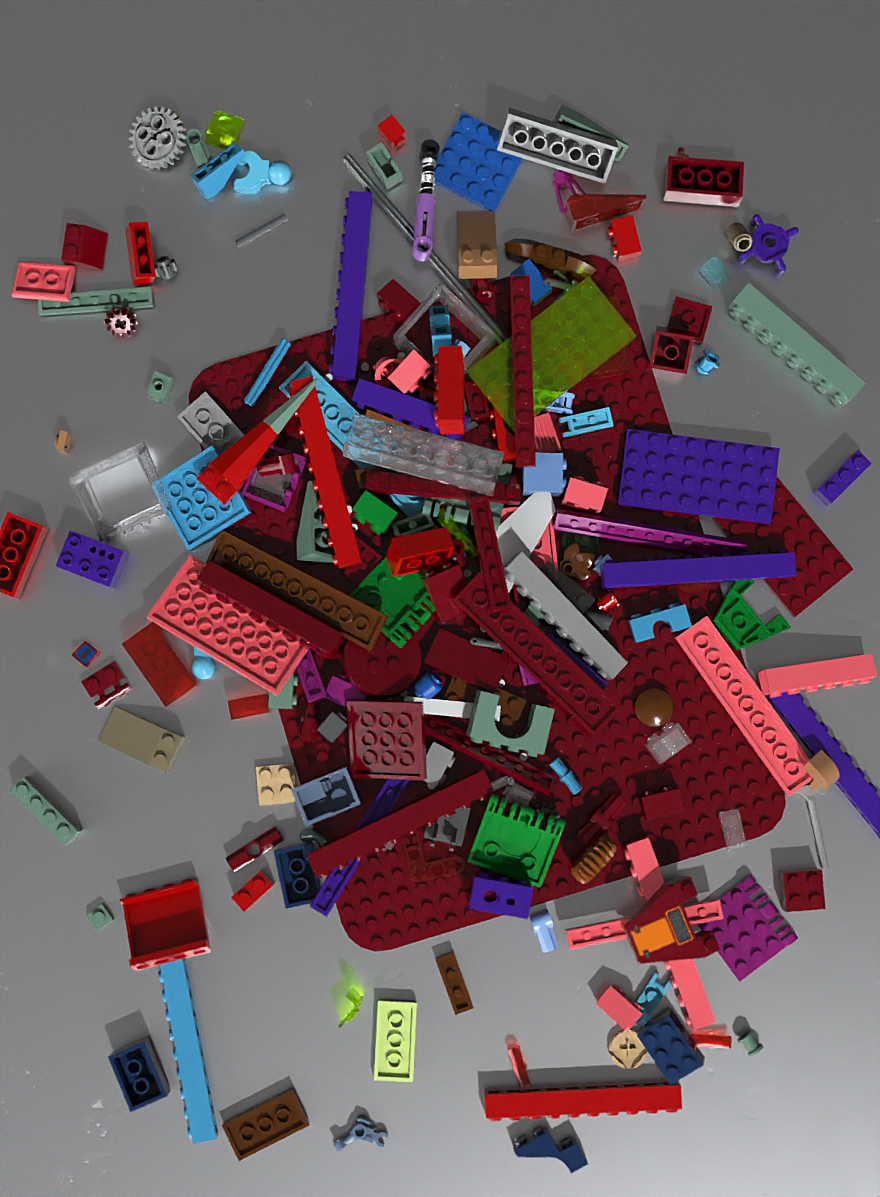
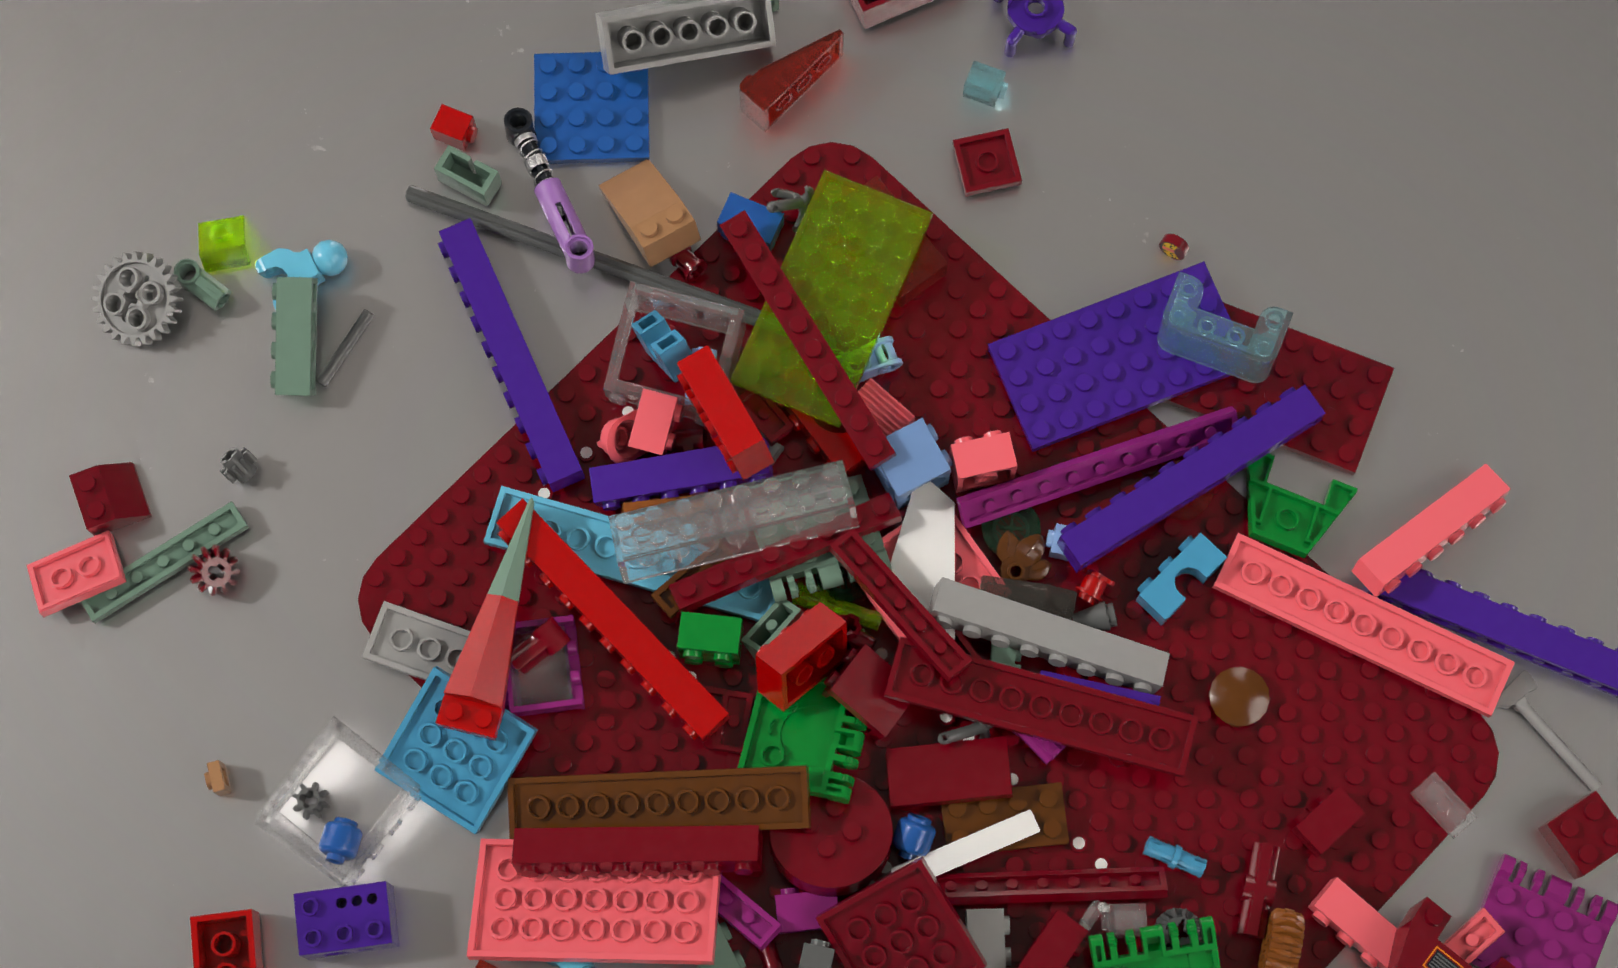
camera: 25 degrees left, 10 degrees down
red brick [125,222,156,285] -> none
sand green brick [146,371,175,403] -> none
dark azure slope [190,142,244,200] -> none
dark azure axle [244,338,290,407] -> none
sand green wedge [297,481,335,563] -> none
dark red brick [377,279,421,325] -> none
sand green arch [466,690,555,757] -> none
reddish brown brick [504,238,597,280] -> none
magenta plant [552,170,593,214] -> none
medium azure hinge [559,407,613,438] -> none
red brick [607,215,642,261] -> none
clear brick [645,722,692,764] -> none
dark red brick [649,326,694,374] -> none
dark azure brick [695,349,720,375] -> none
dark tan head [726,222,752,252] -> none
sand green brick [727,283,866,407] -> none
medium nougat brick [803,750,839,791] -> none
dark purple brick [813,450,872,506] -> none
none -> sand green brick [270,277,318,396]
none -> dark grey gear [291,782,330,820]
none -> blue head [319,817,363,865]
none -> clear light blue windscreen [1157,271,1293,383]
none -> dark red tile [1159,233,1189,260]

